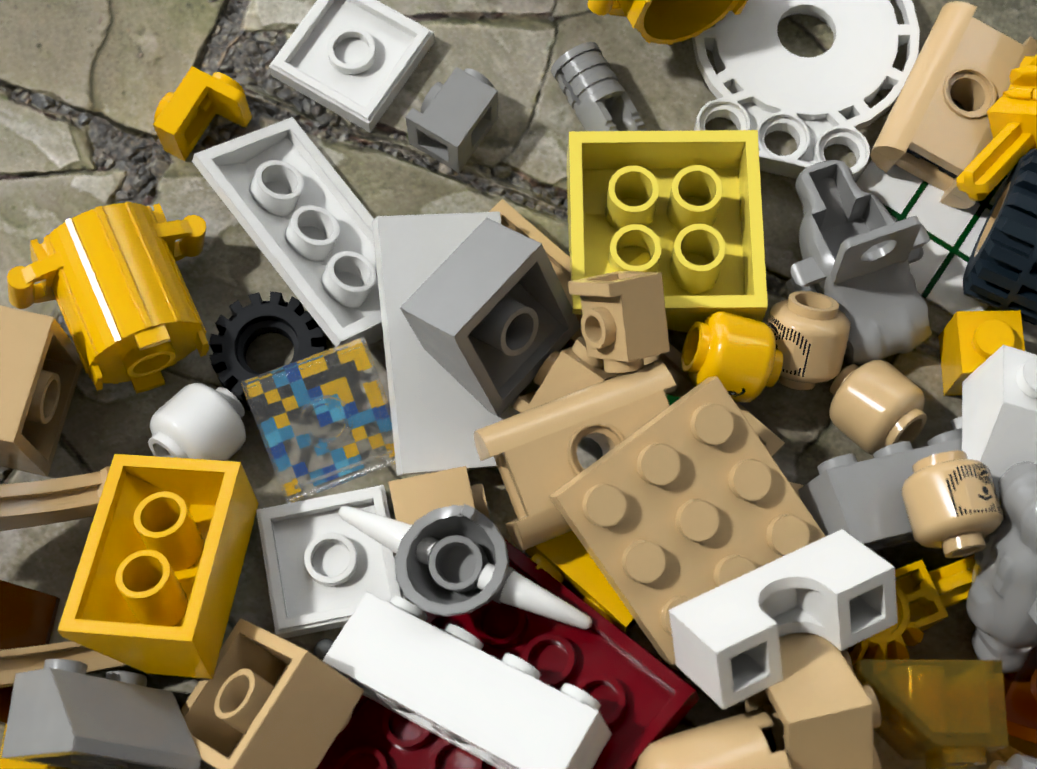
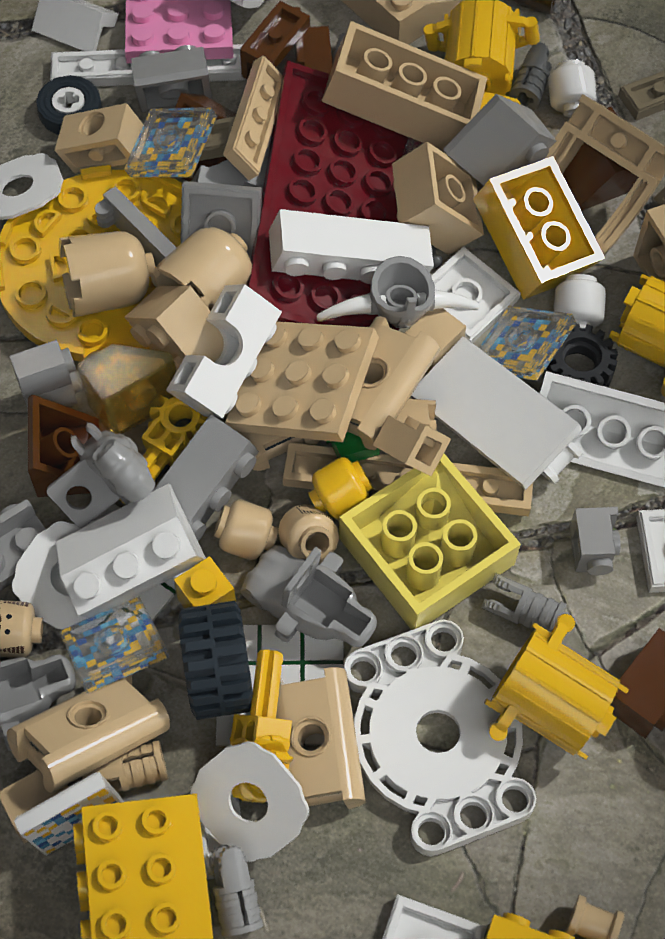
camera: 145 degrees right, 10 degrees down
light grey slope [400,218,581,417] -> none
tan head [902,450,1003,558] -> none

